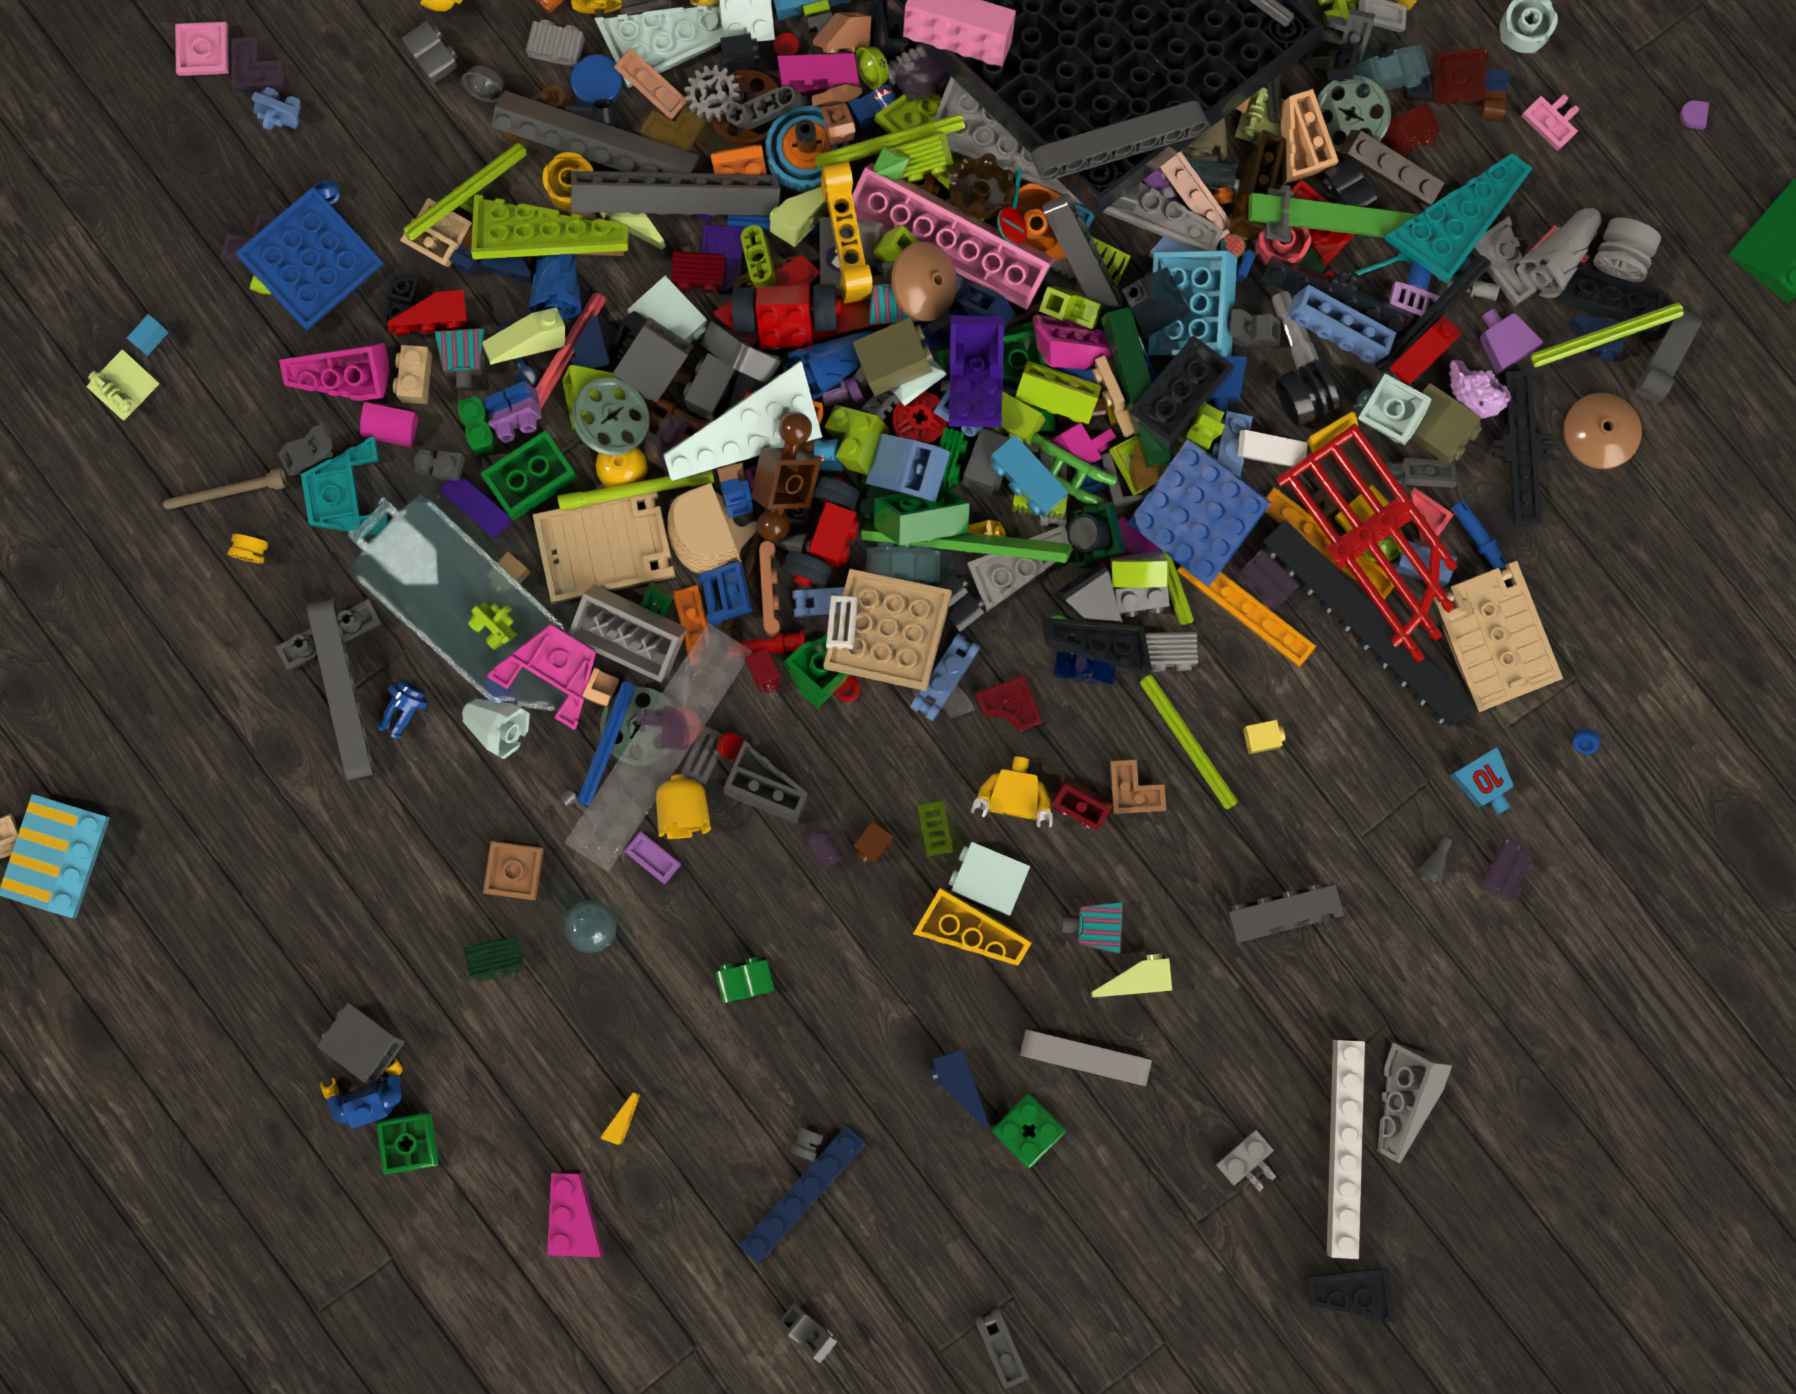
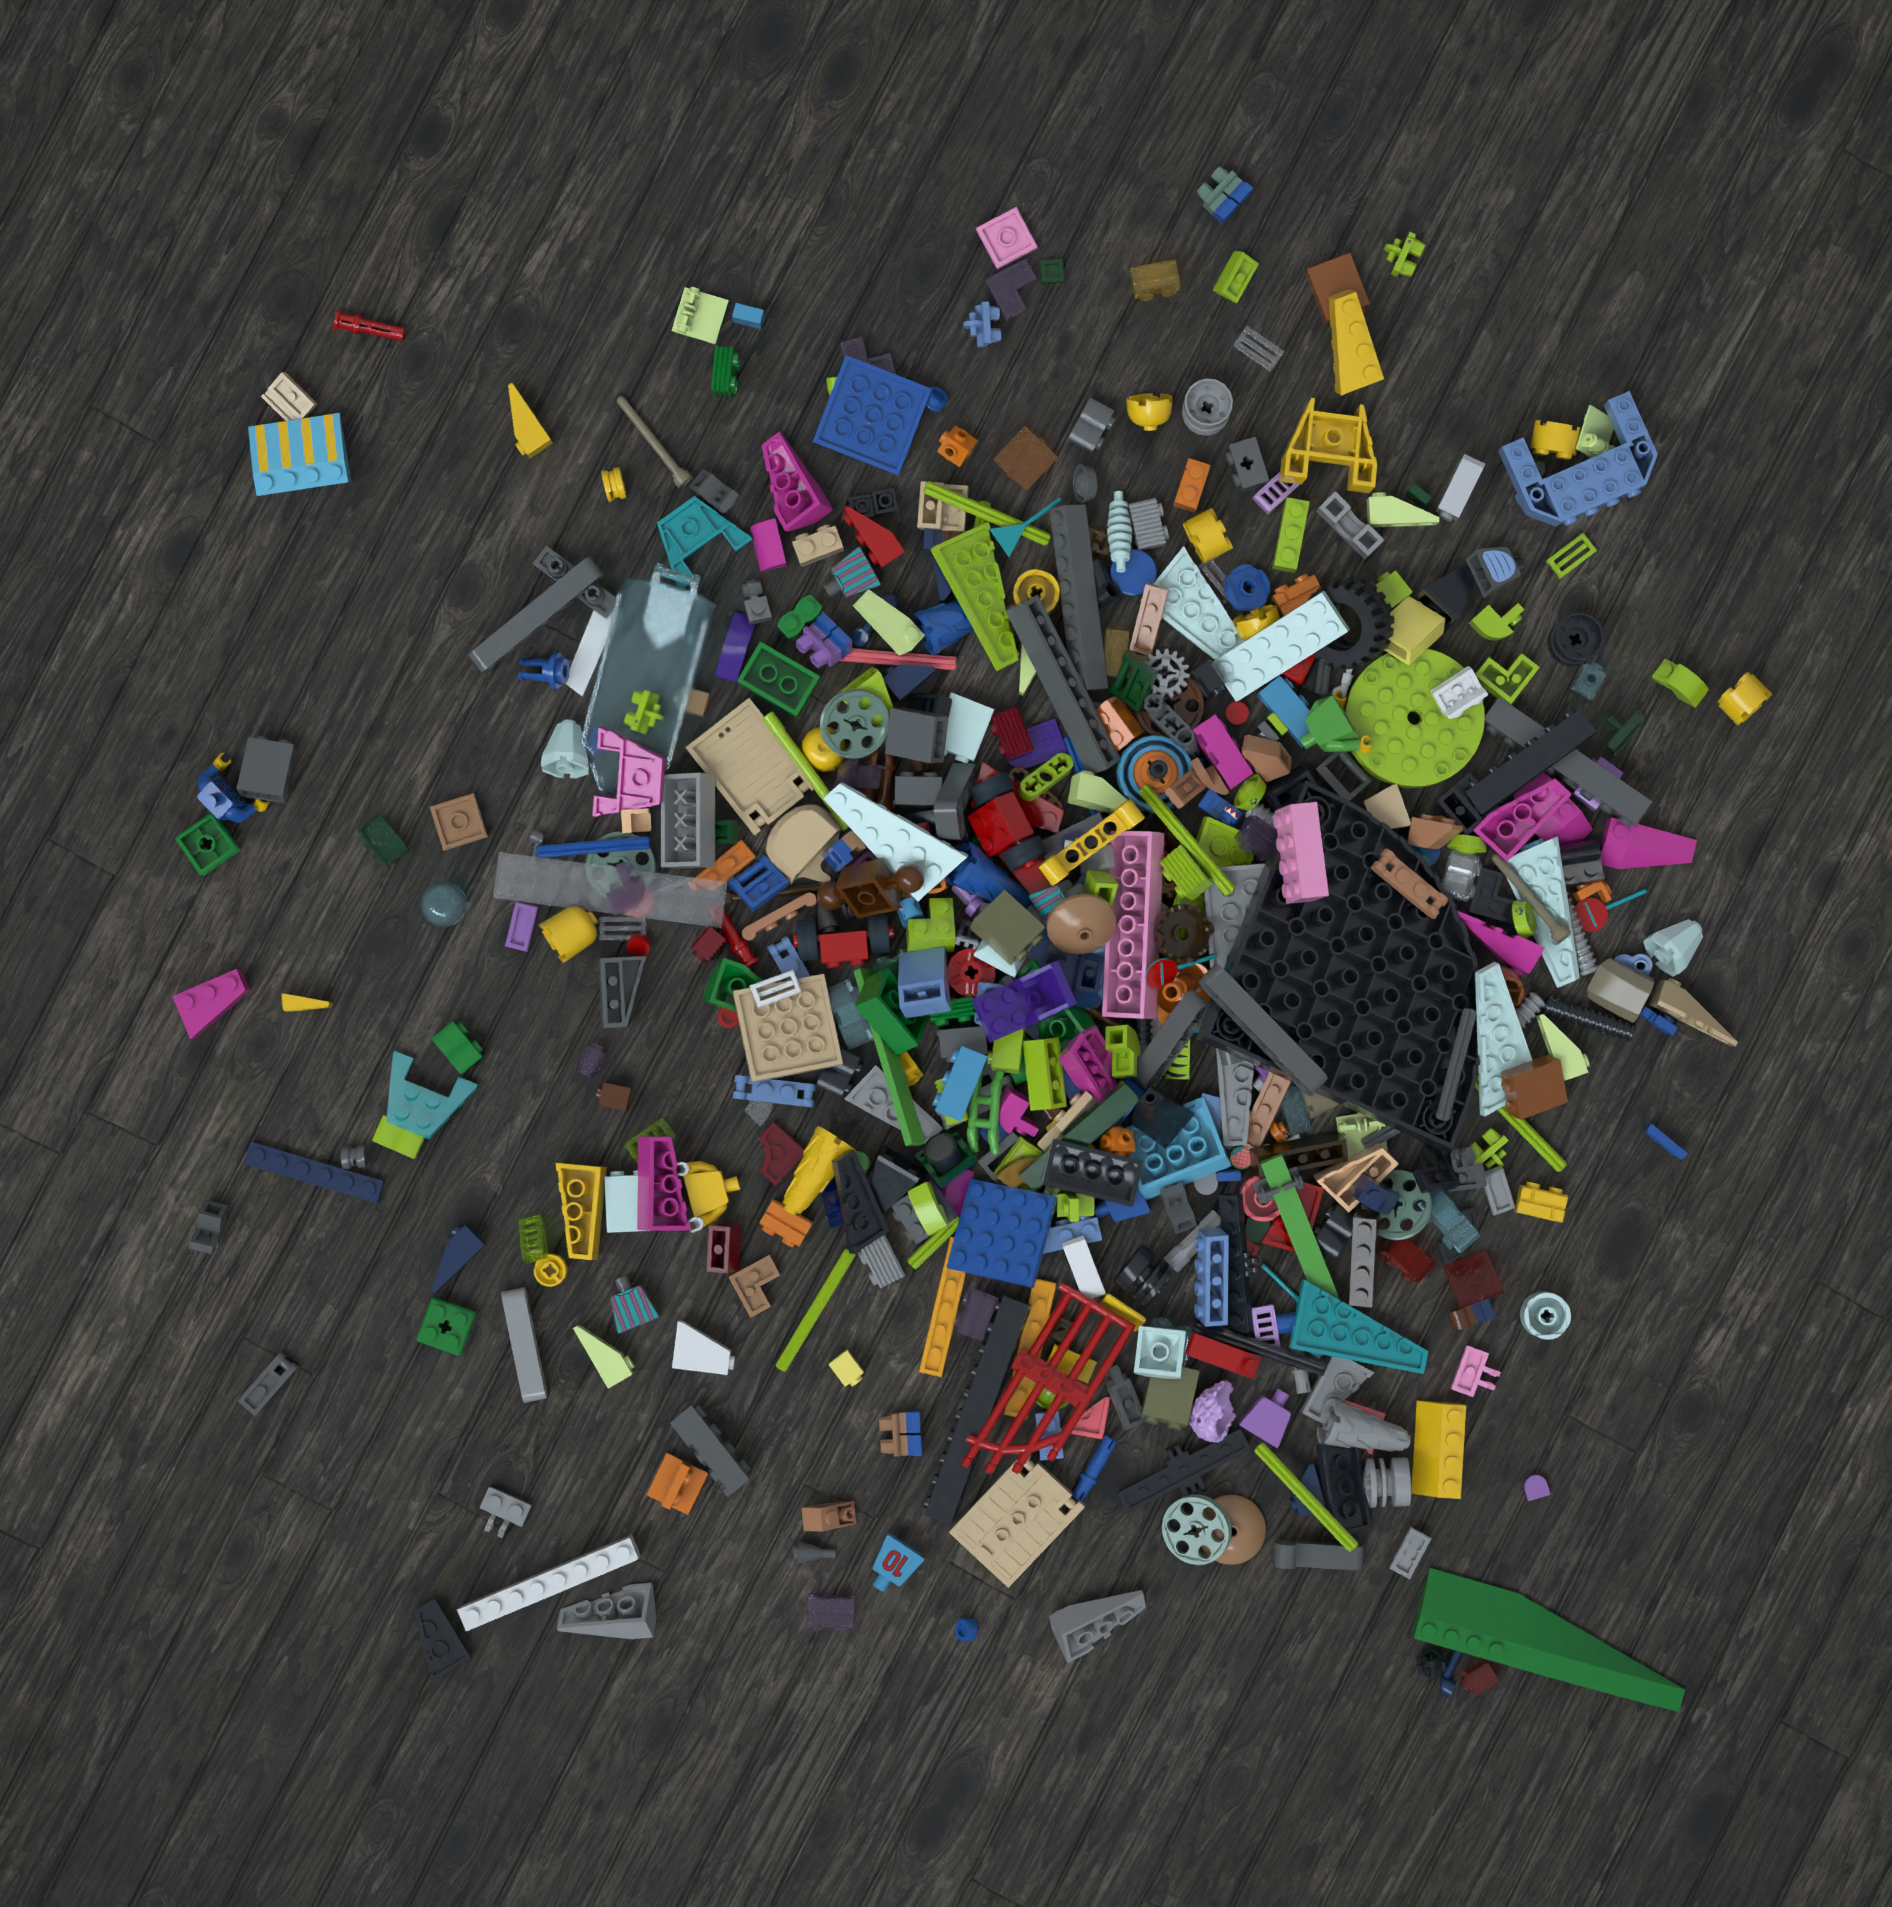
camera: 65 degrees right, 5 degrees up
bright green slope [872,148,910,180] -> none
none -> lime brick [372,1115,425,1159]
none -> teal wing [386,1051,478,1140]
none -> yellow slope [508,383,553,459]
none -> clear neon green slope [518,1214,549,1264]
none -> yellow wheel [534,1254,568,1287]
none -> white sticker [566,607,620,696]
none -> dark pink wedge [637,1137,691,1231]
none -> orange bracket [647,1452,709,1515]
none -> white slope [672,1320,735,1375]
none -> green brick [711,345,741,400]
none -> orange brick [759,1199,814,1248]
none -> yellow cone [782,1126,857,1216]
none -> nougat slope [802,1501,856,1531]
none -> medium nougat hips [879,1410,922,1457]
none -> orange brick [937,425,978,467]
none -> teal piece [989,498,1062,557]
none -> clear orange plate [993,426,1058,492]
none -> dark green tile [1040,258,1065,285]
none -> light grey wedge [1049,1590,1146,1663]
none -> orange brick [1099,1126,1136,1157]
none -> light aqua piece [1107,491,1132,573]
none -> dark green plate [1109,650,1158,712]
none -> wedge [1162,1494,1232,1565]
none -> light grey tile [1193,1173,1218,1195]
none -> dark blue slope [1350,1173,1401,1215]
none -> light grey plate [1388,1527,1432,1579]
none -> yellow slope [1411,1400,1466,1499]

